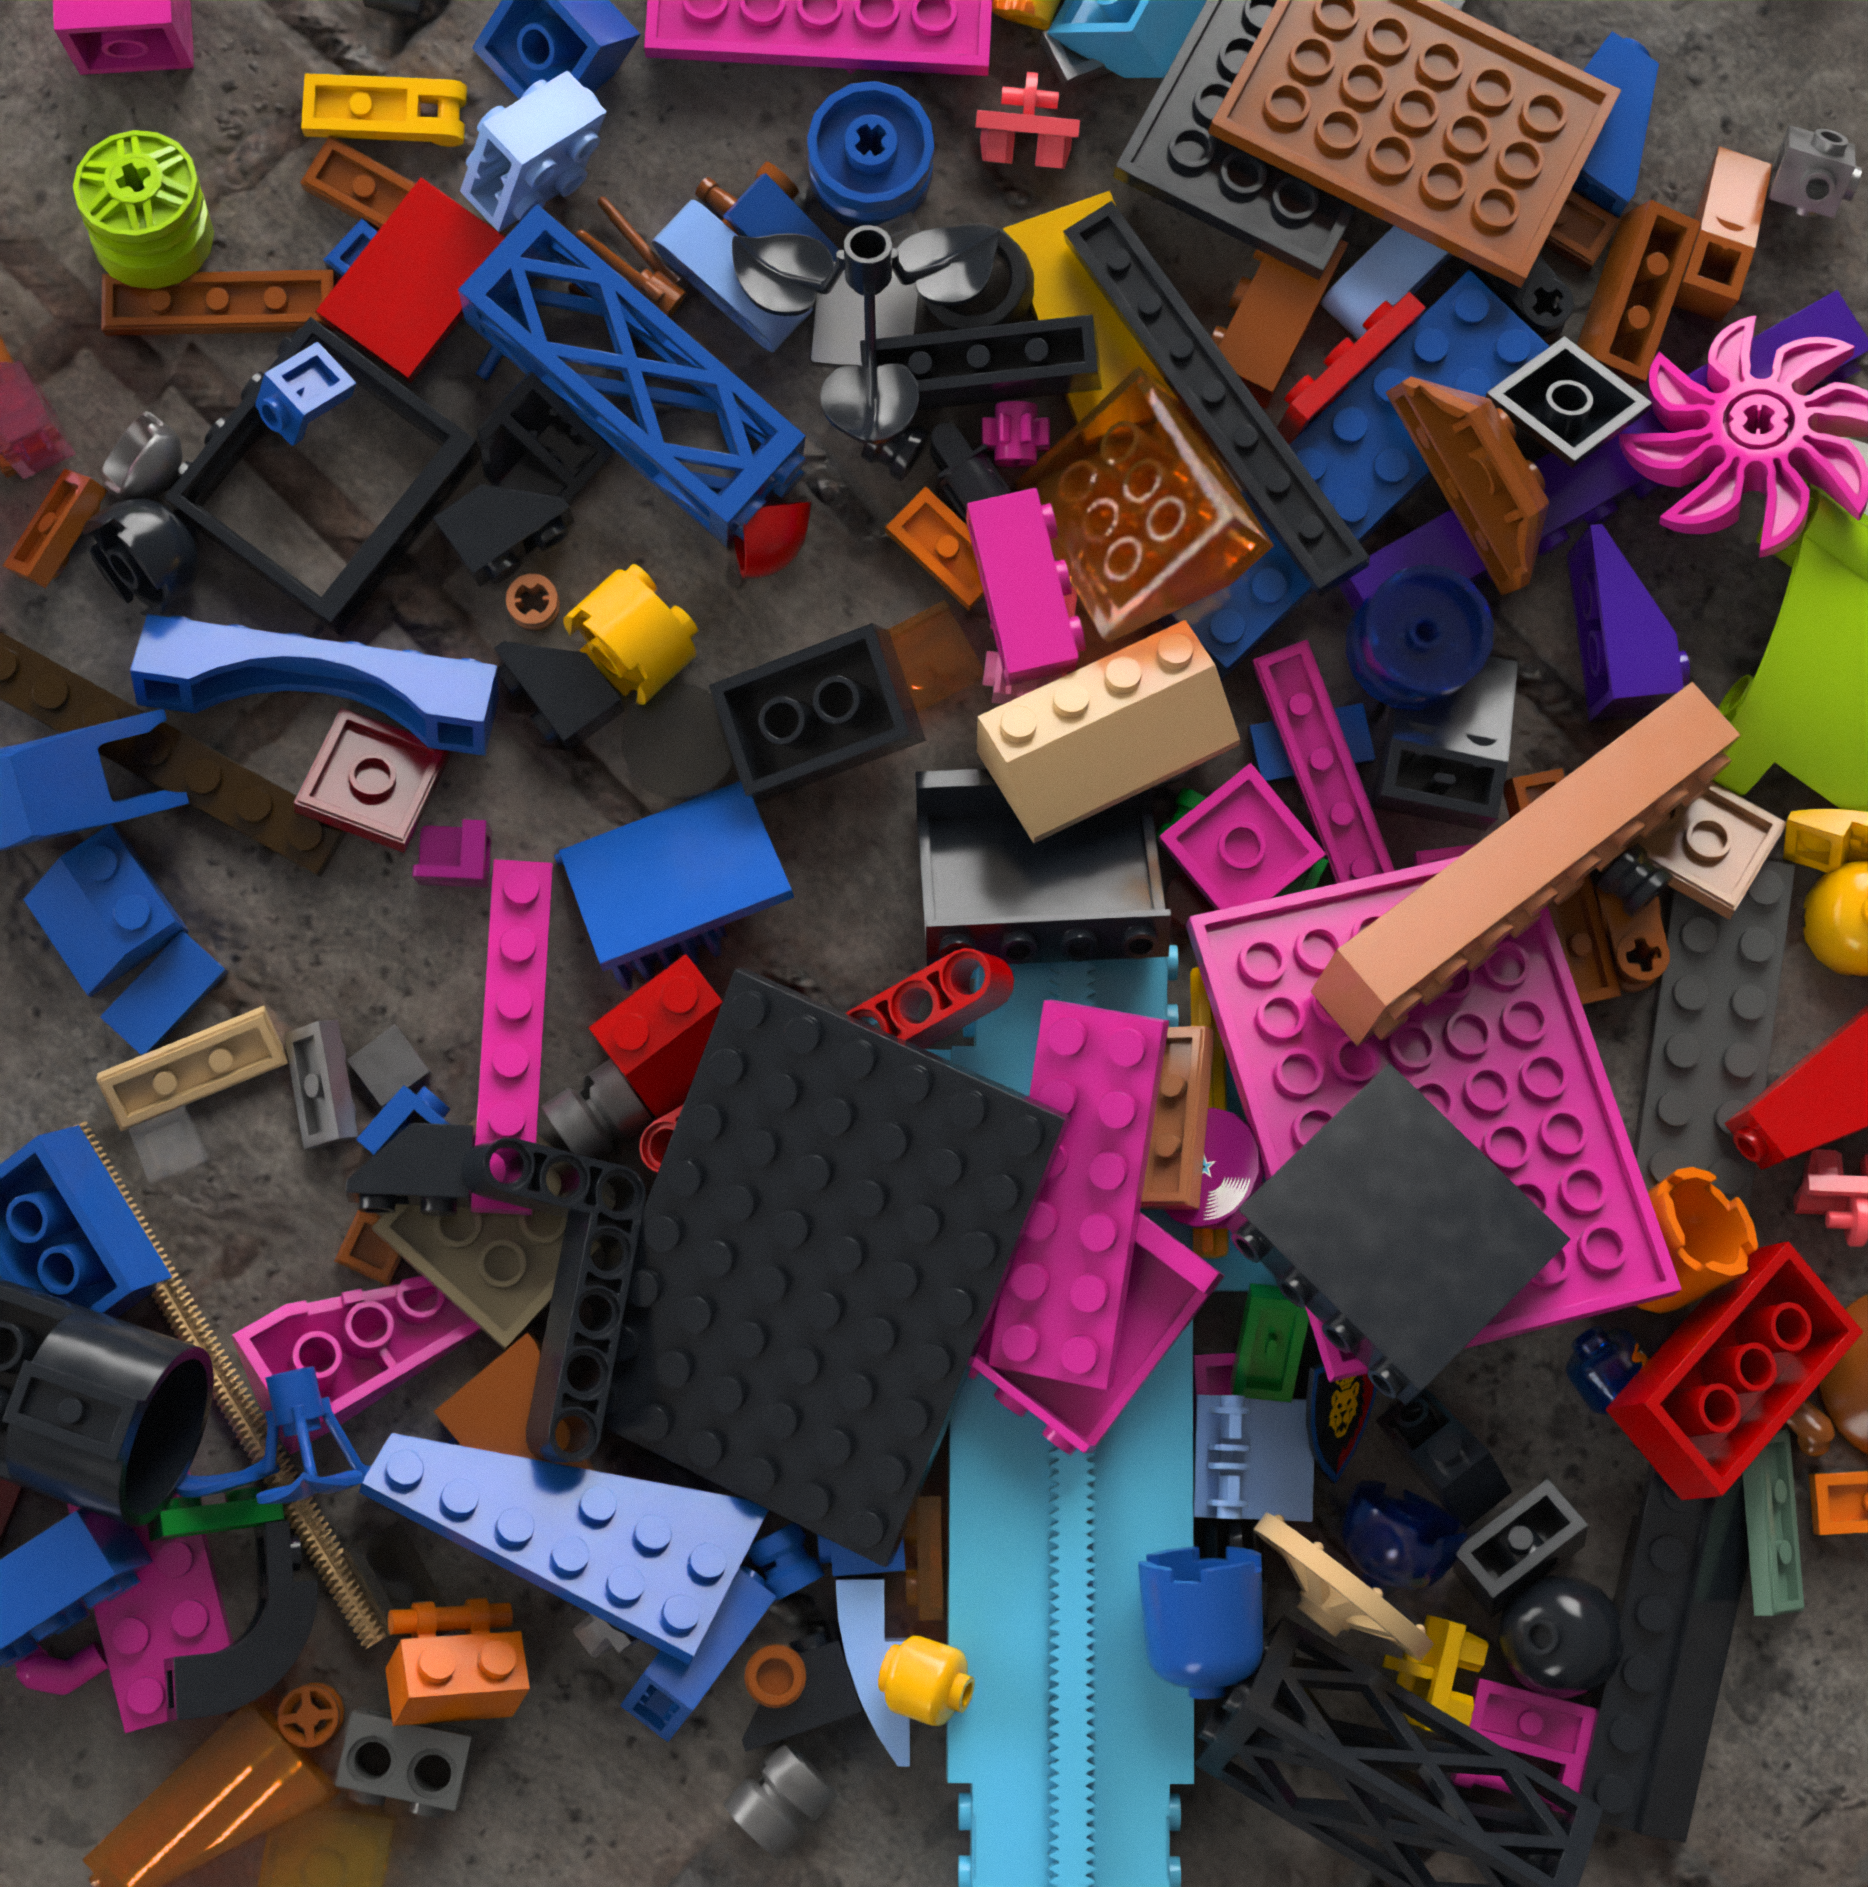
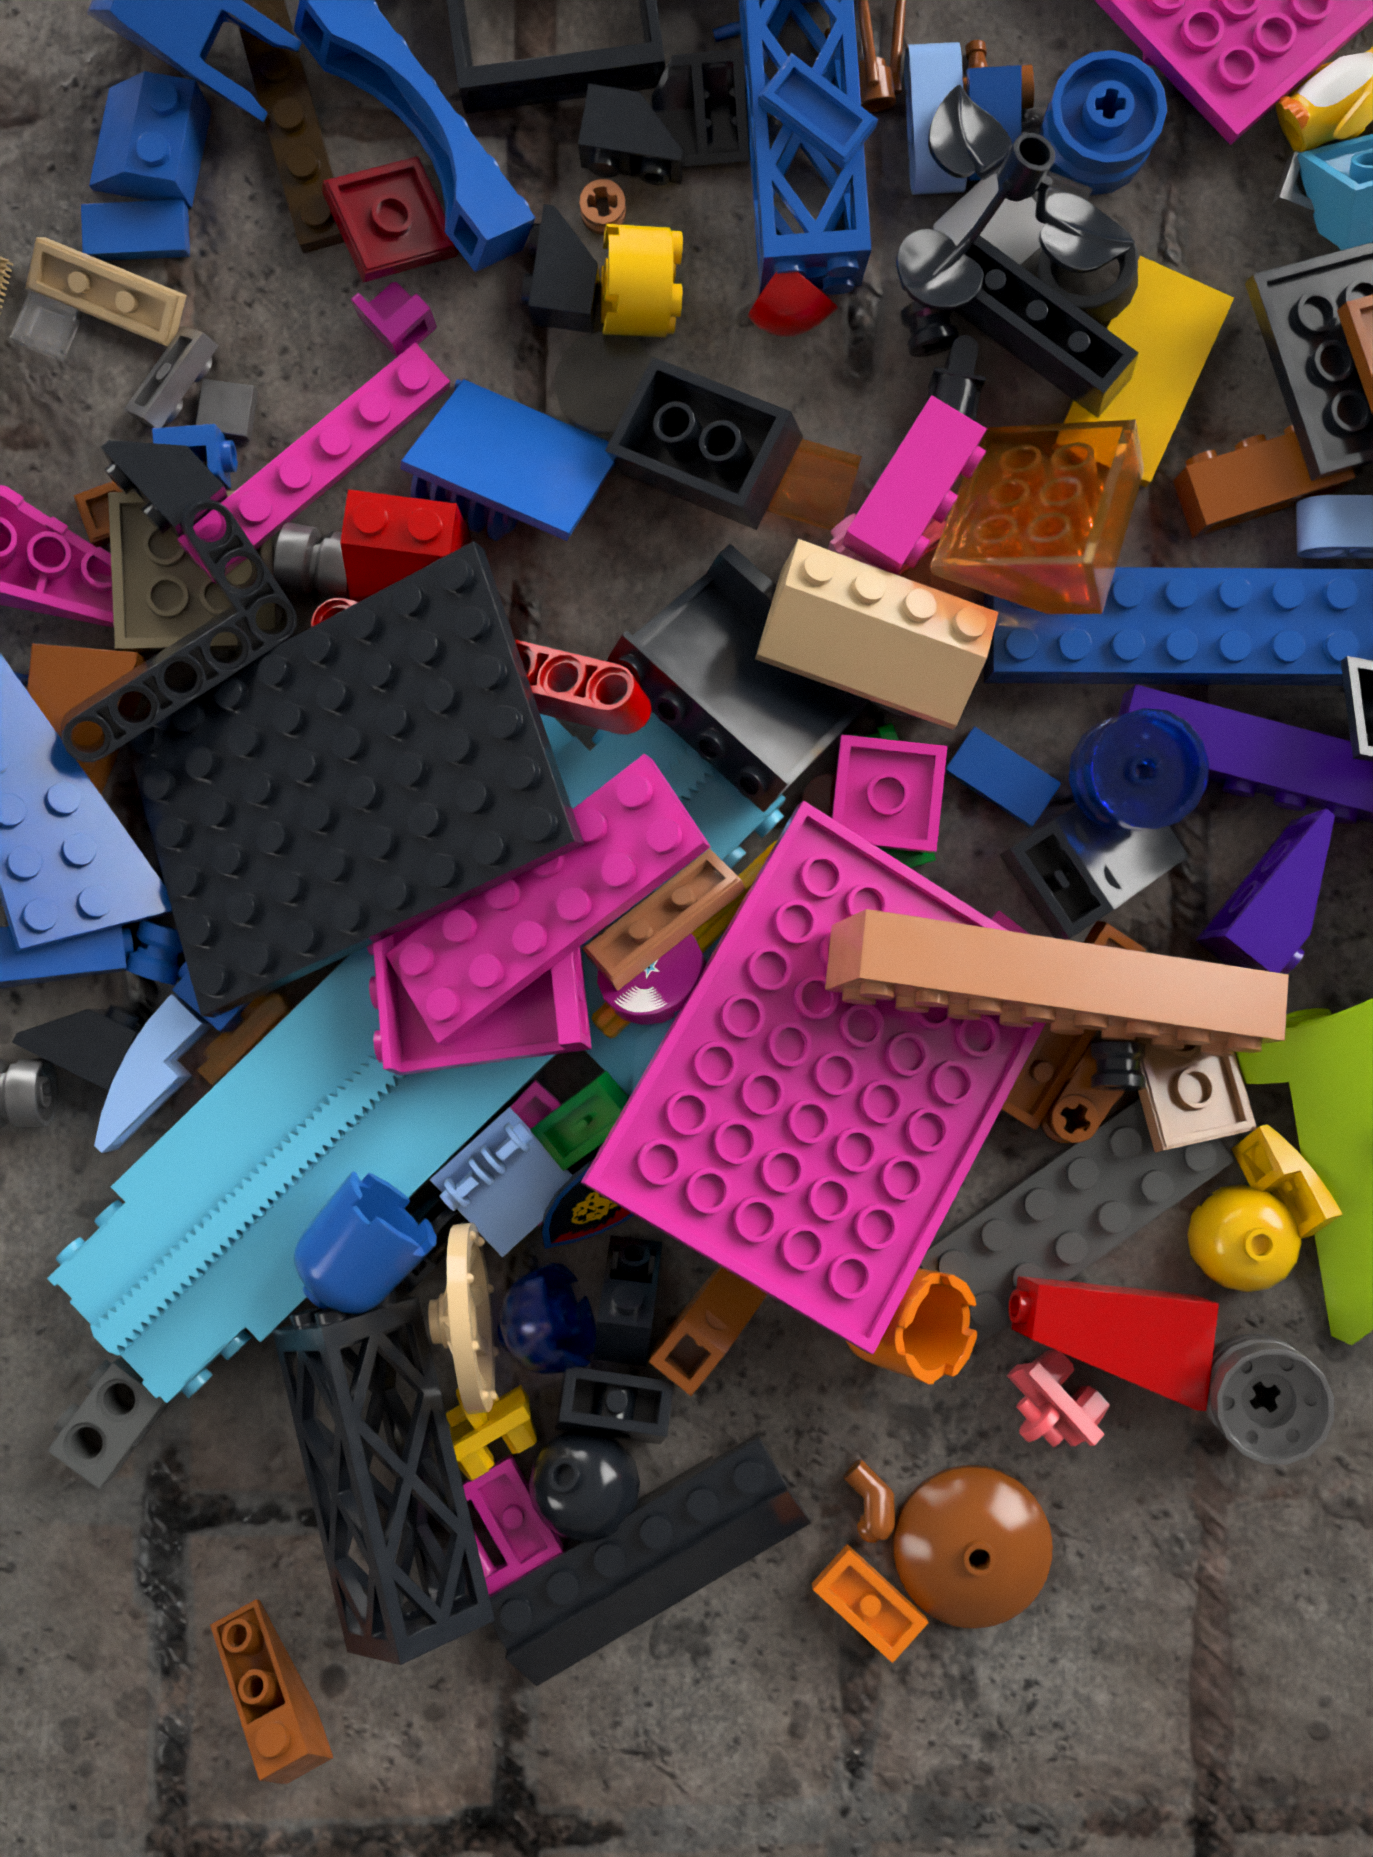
camera: 55 degrees right, 5 degrees up
dark orange tile [744,1644,806,1708] -> none
yellow head [878,1635,975,1726] -> none
orange plate [885,486,984,611] -> none
coral hips [975,72,1080,169] -> none
dark pink gear [981,401,1050,468] -> none
black plate [1063,201,1370,597] -> none
black panel [1226,1063,1571,1406] -> none
dark pink tile [1251,639,1395,884] -> none
red wing [1276,291,1426,445] -> none
dark orange wedge [1385,376,1549,595] -> none
clear blue head [1565,1326,1649,1415] -> none
red brick [1605,1241,1863,1500] -> none
sand green tile [1742,1430,1804,1616] -> none
none -> dark orange slope [649,1265,768,1396]
none -> blue tile [758,53,878,170]

